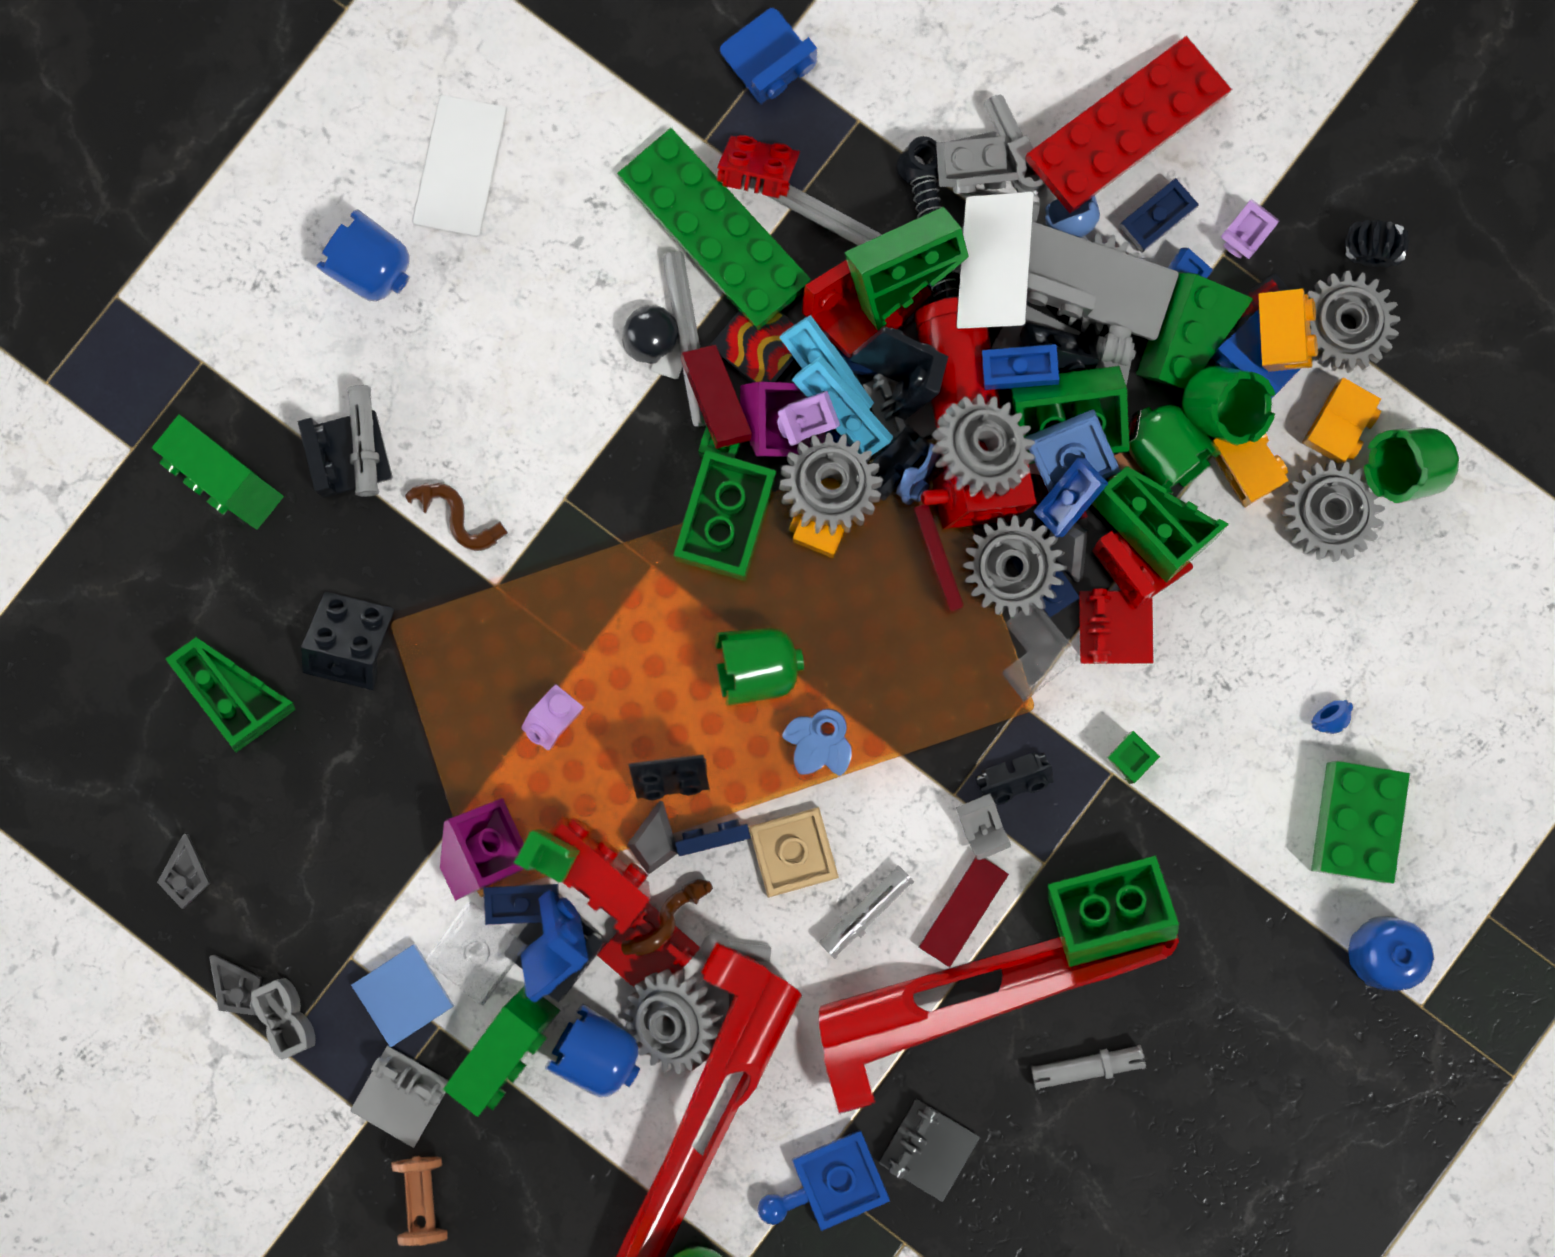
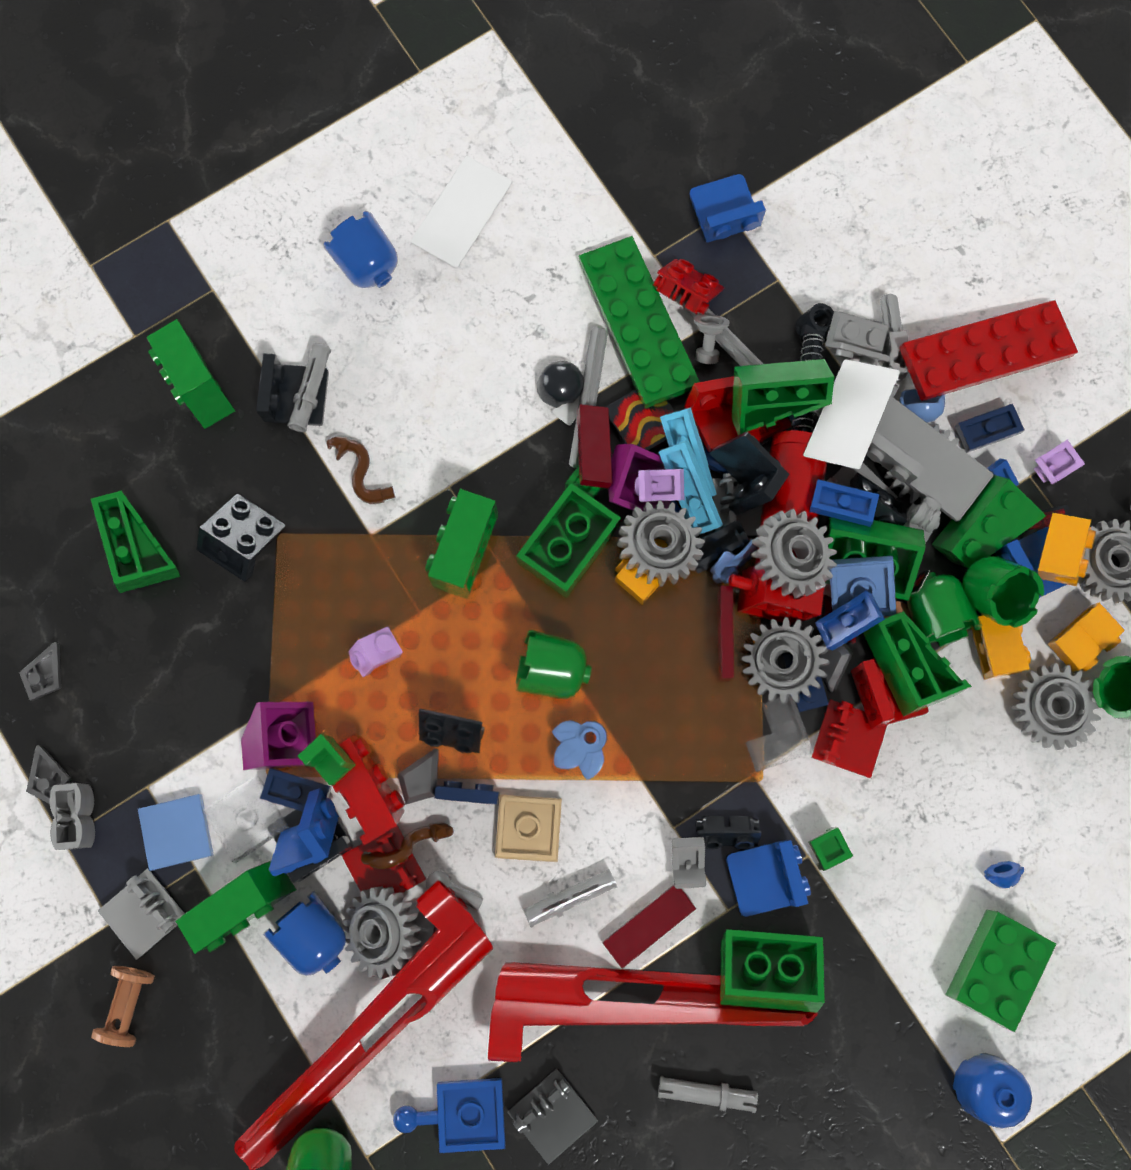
camera: 15 degrees right, 5 degrees down
none -> green brick [425,489,498,599]
none -> light grey piece [694,314,730,364]
none -> blue bracket [726,840,811,917]

